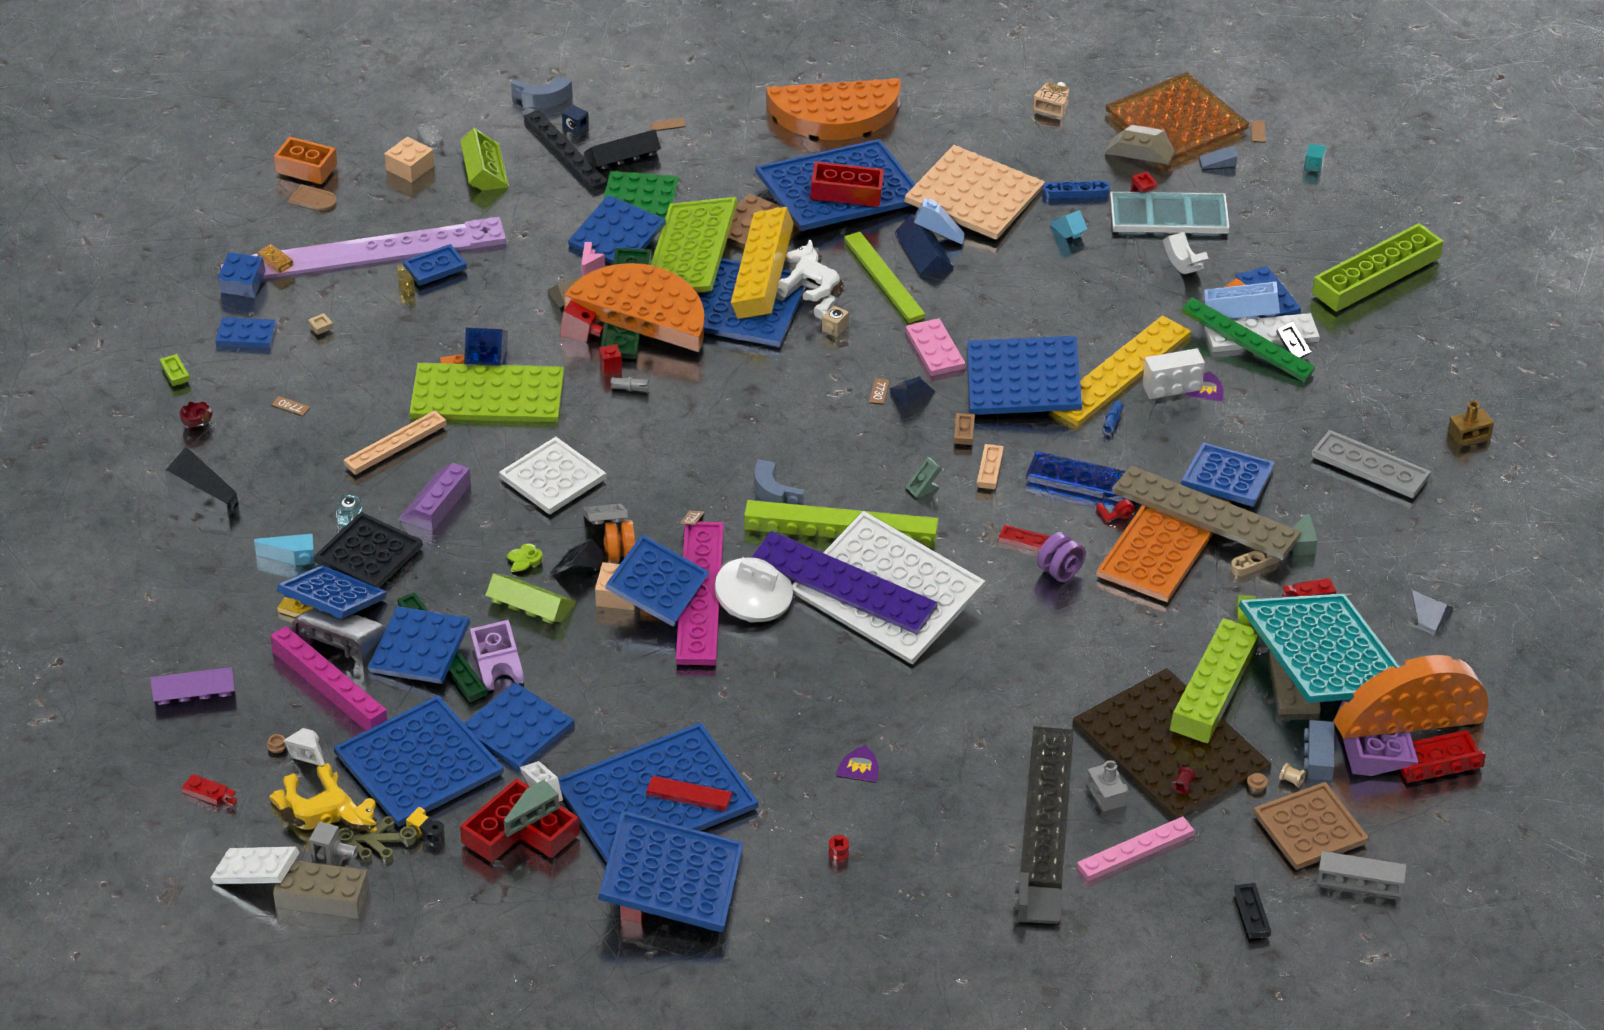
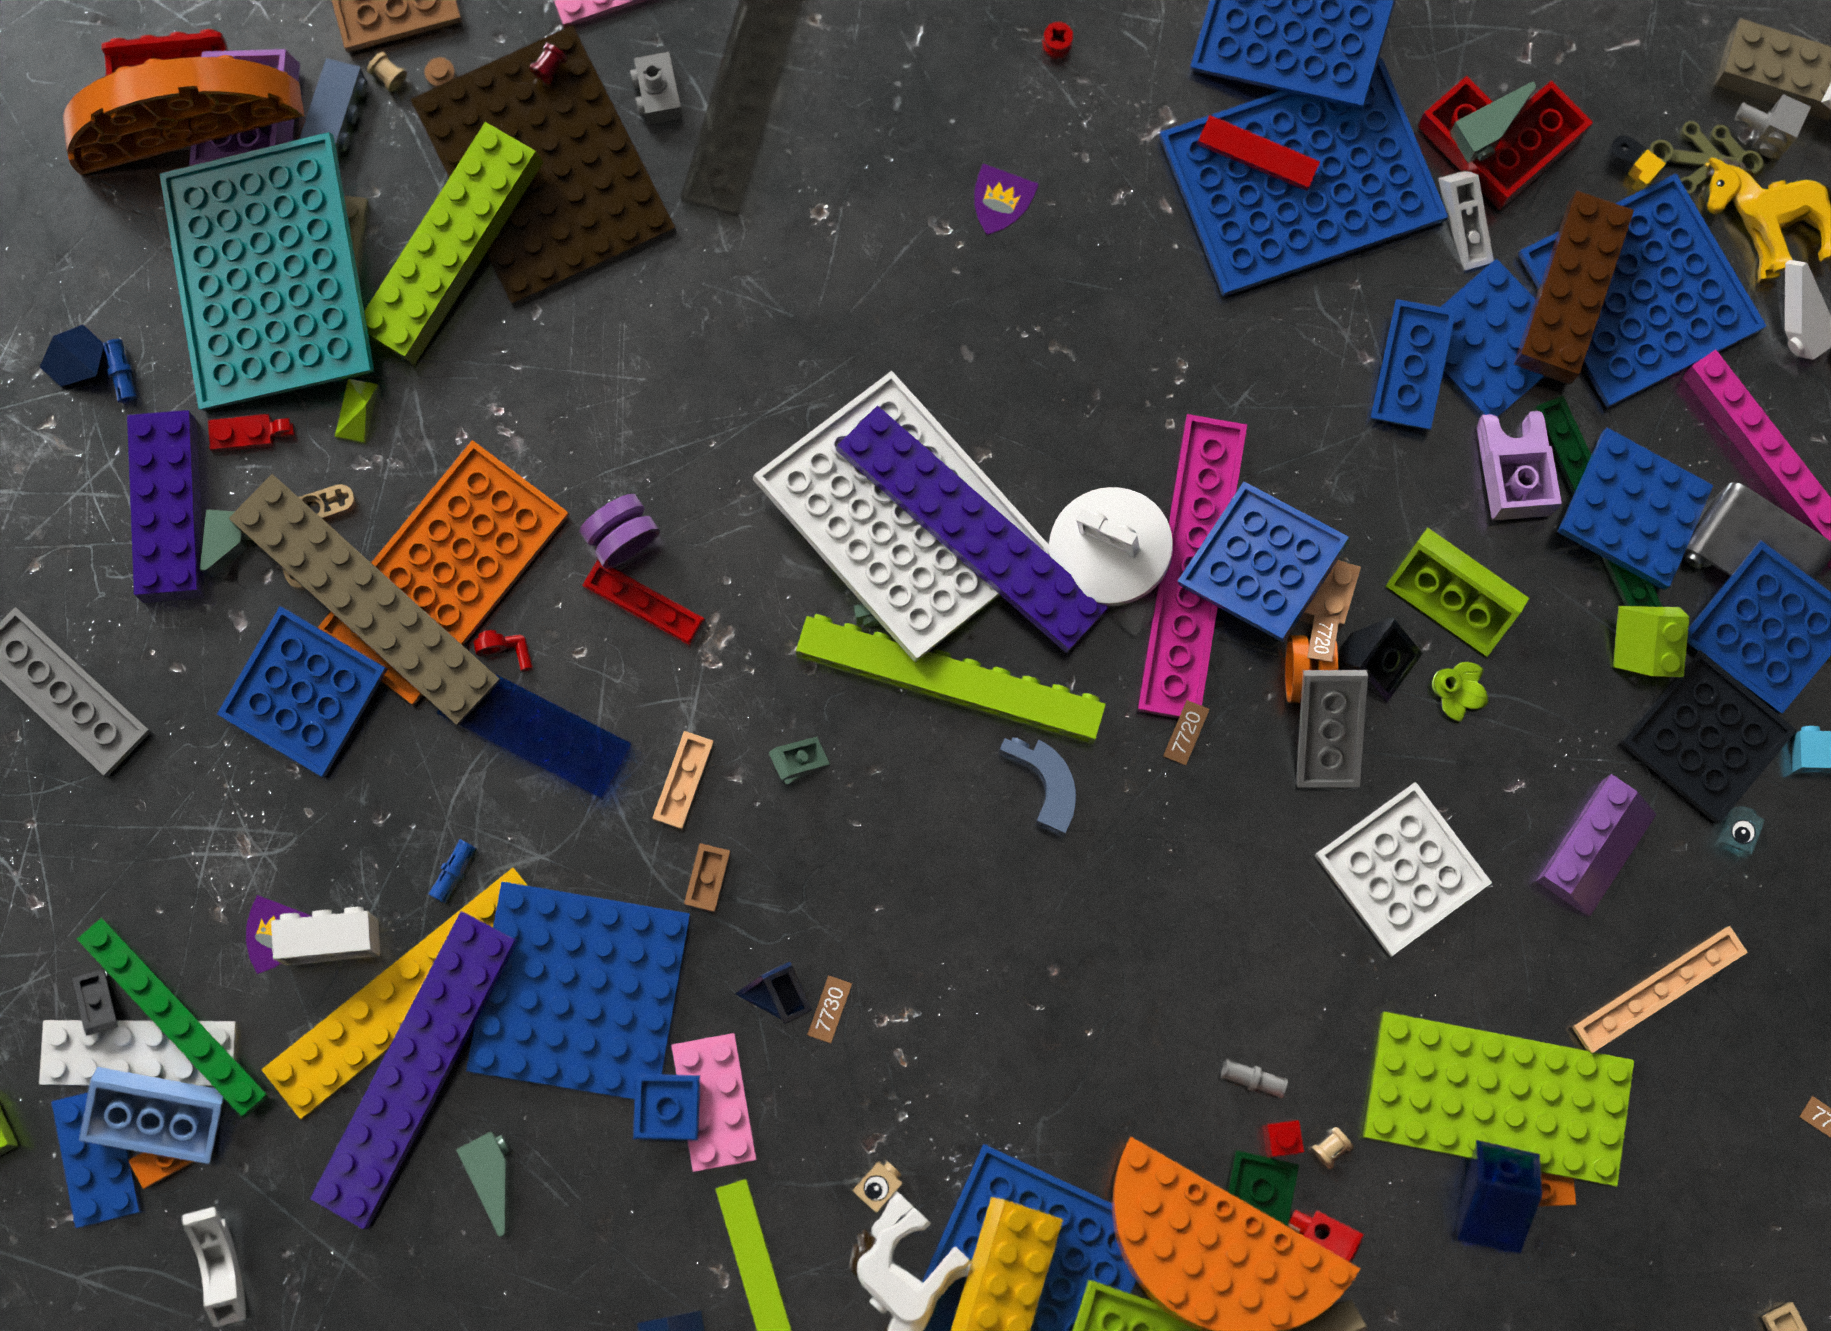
camera: 175 degrees left, 35 degrees up
none -> blue pin [103,339,138,403]
none -> dark purple brick [127,410,205,603]
none -> dark purple plate [310,911,518,1229]
none -> sand green slope [456,1132,510,1238]
none -> blue tile [633,1074,701,1141]
none -> medium nougat sticker [1307,614,1340,662]
none -> tan bush [1311,1127,1354,1170]
none -> blue plate [1371,299,1456,431]
none -> reddish brown brick [1513,190,1634,385]
none -> lime slope [1613,606,1689,677]

